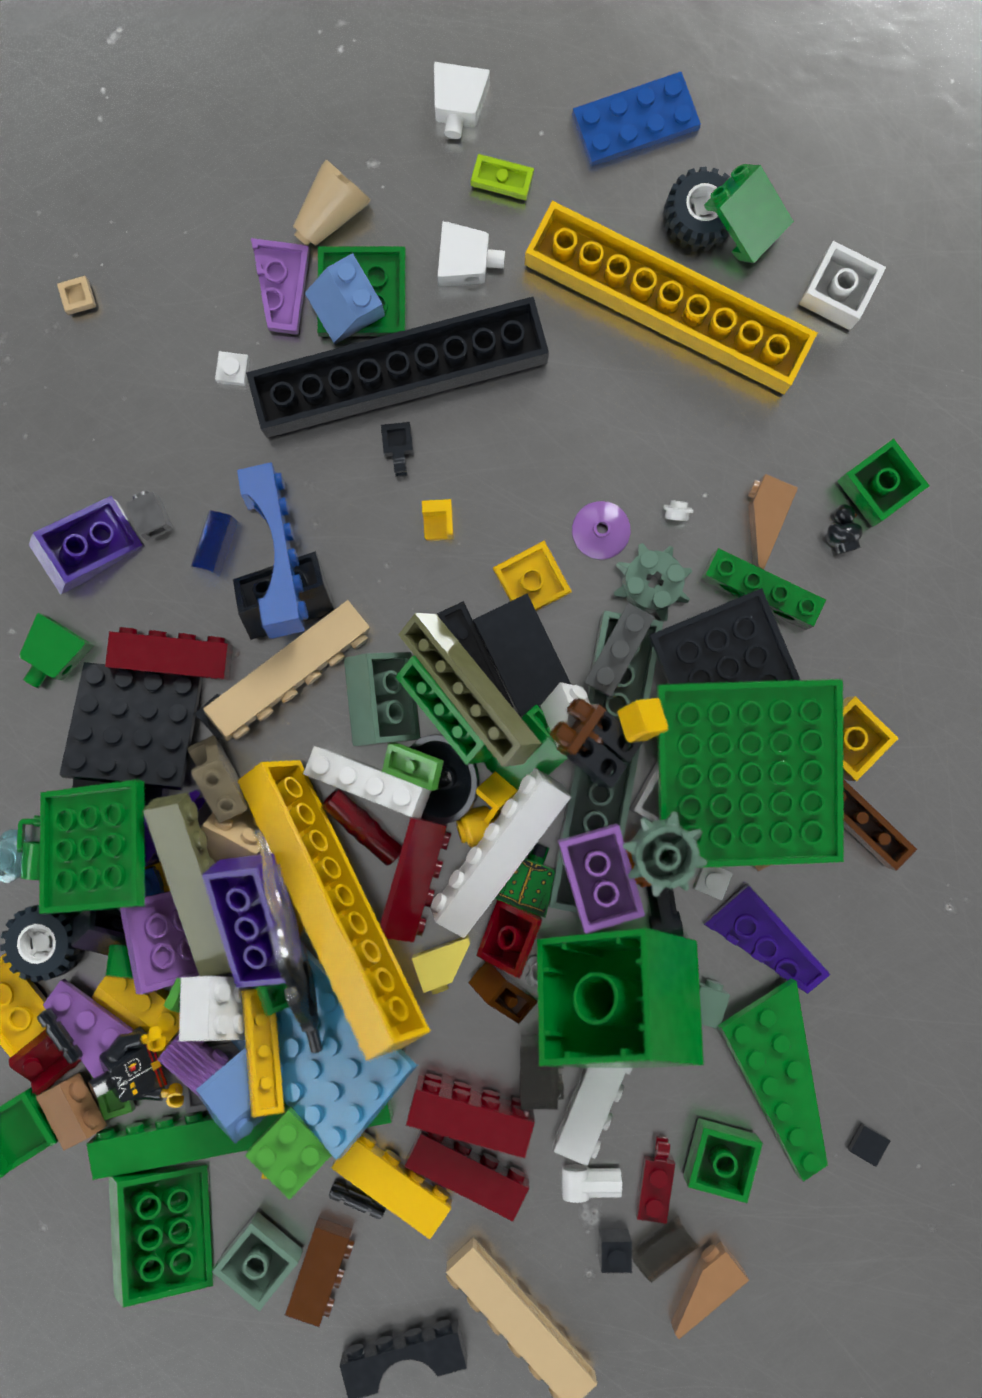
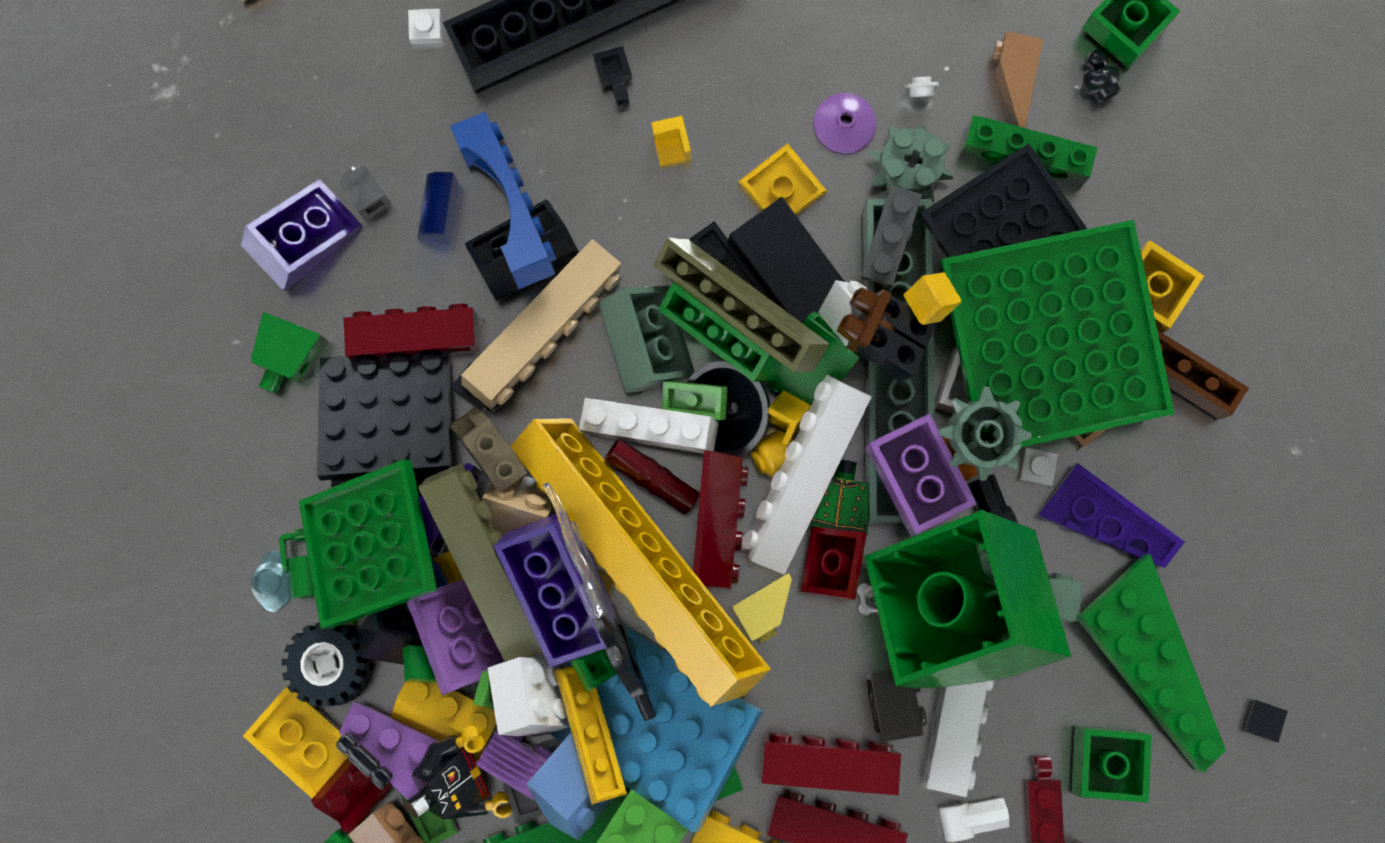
camera: 10 degrees left, 5 degrees down
reddish brown slope [468,961,538,1024] -> none

